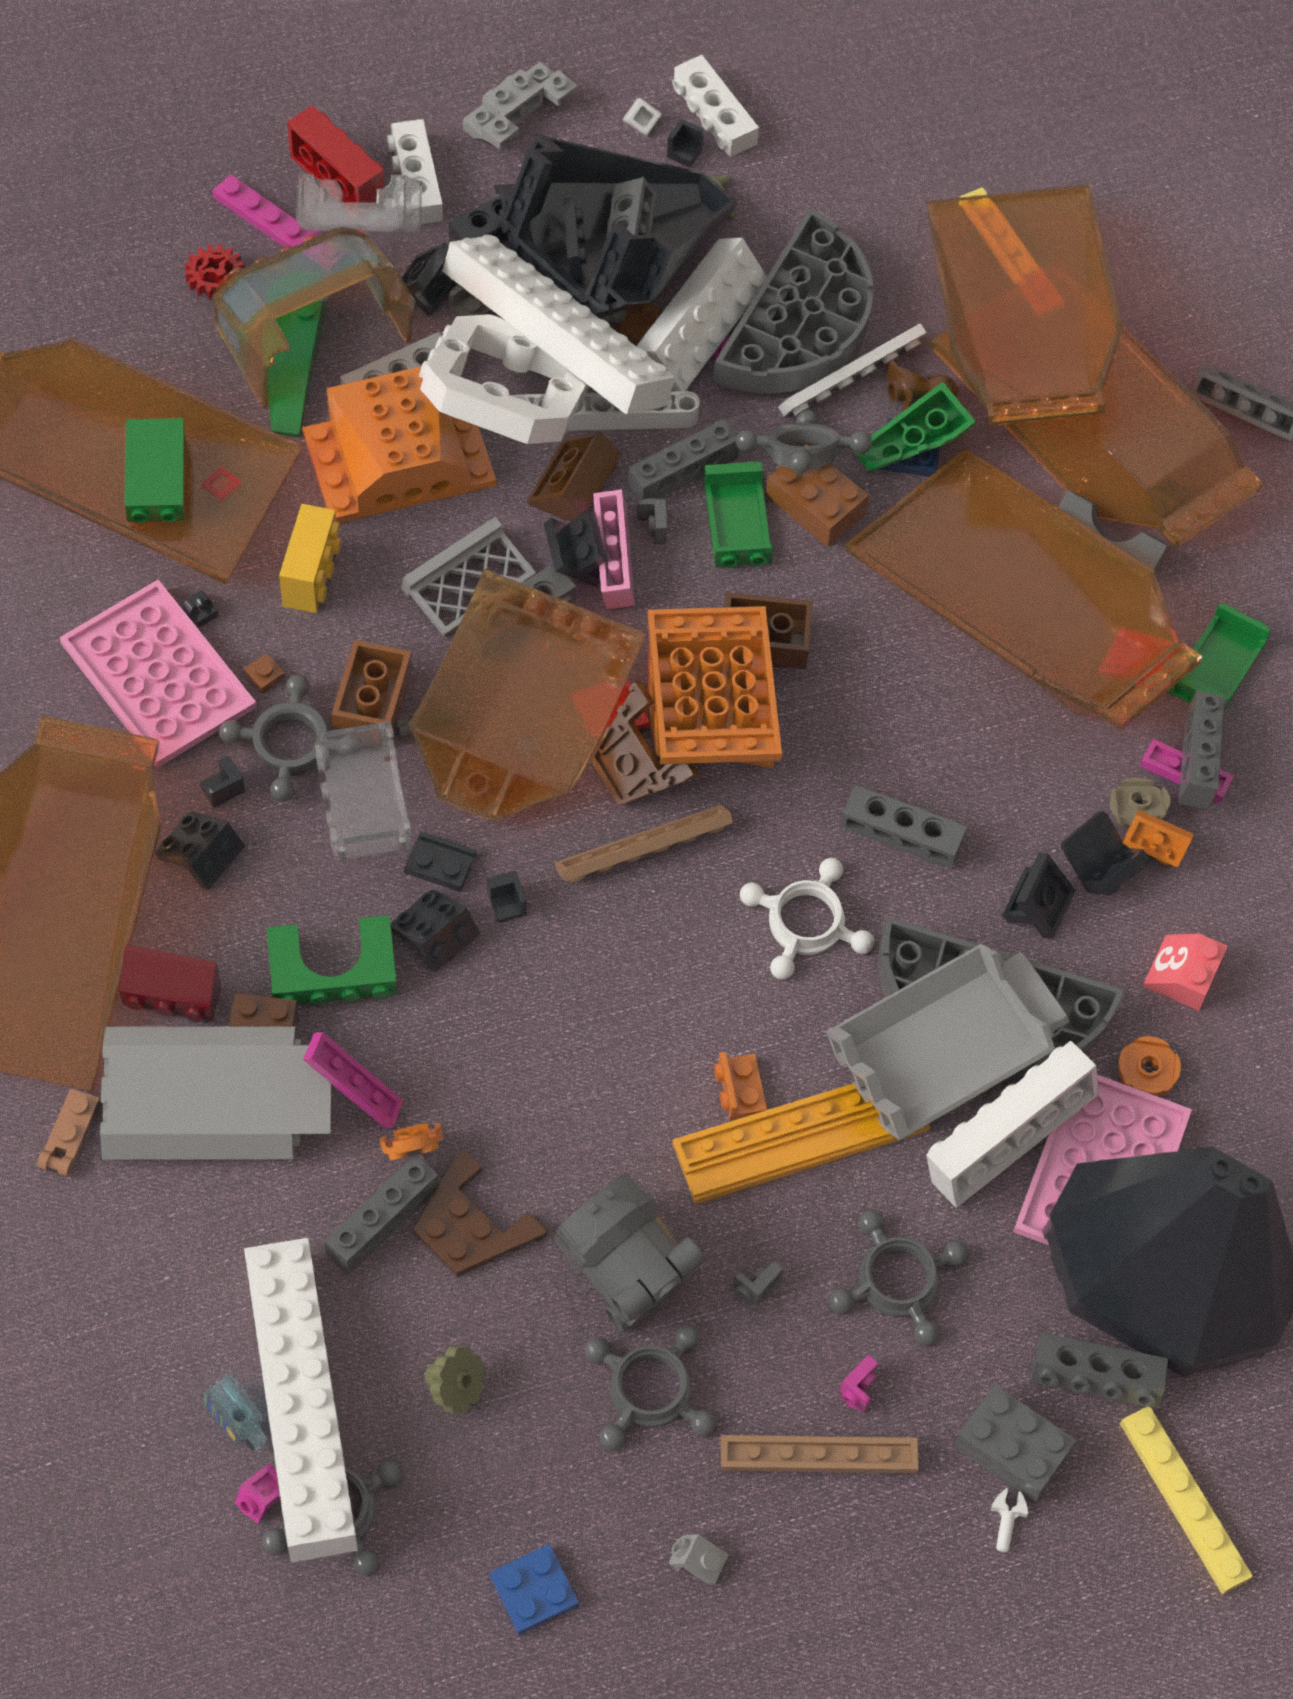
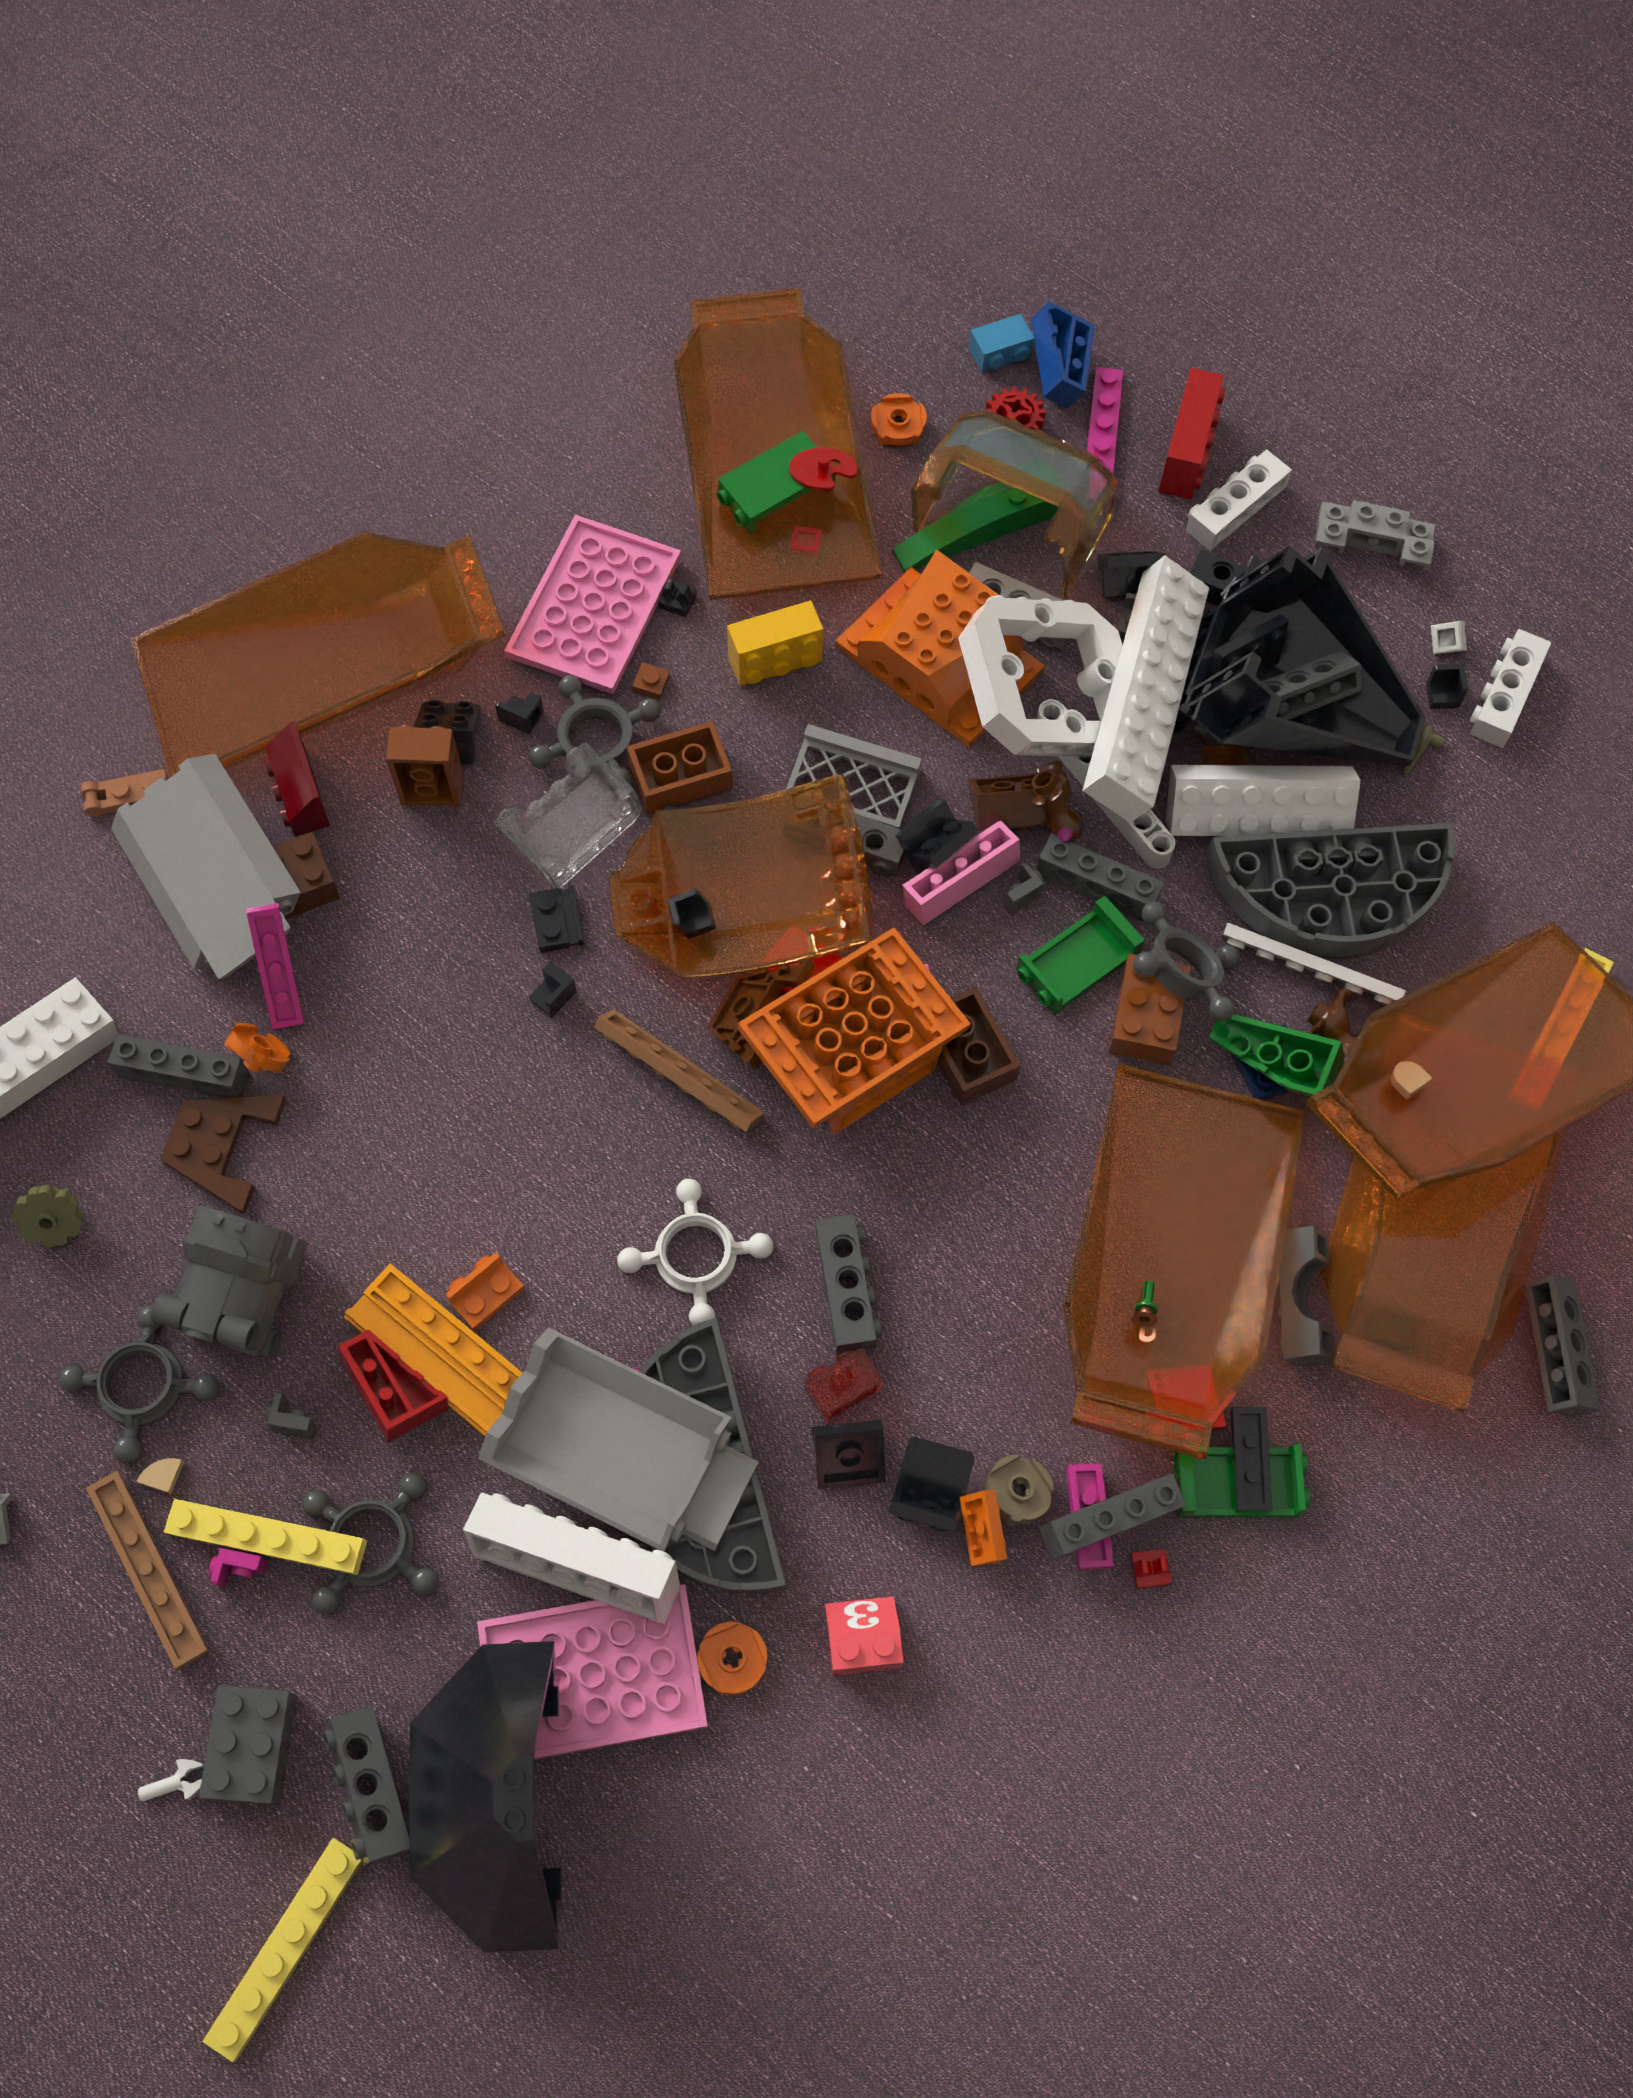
camera: 60 degrees right, 5 degrees up
green arch [267,915,397,1006] -> none
clear windscreen [296,173,422,237] -> none
black bracket [390,890,480,972] -> none
none -> tan tile [136,1458,185,1495]
none -> light yellow plate [164,1499,367,1575]
none -> red wedge [338,1329,448,1443]
none -> dark orange brick [386,725,464,807]
none -> black panel [668,889,717,939]
none -> red piece [789,448,857,490]
none -> clear red brick [804,1347,883,1423]
none -> orange plate [871,393,927,446]
none -> dark azure brick [969,314,1035,373]
none -> blue wedge [1031,301,1095,408]
none -> reddish brown animal [1031,760,1083,842]
none -> piece [1130,1281,1158,1342]
none -> red tile [1130,1549,1172,1589]
none -> black plate [1230,1407,1273,1512]
none -> tan tile [1390,1061,1432,1100]

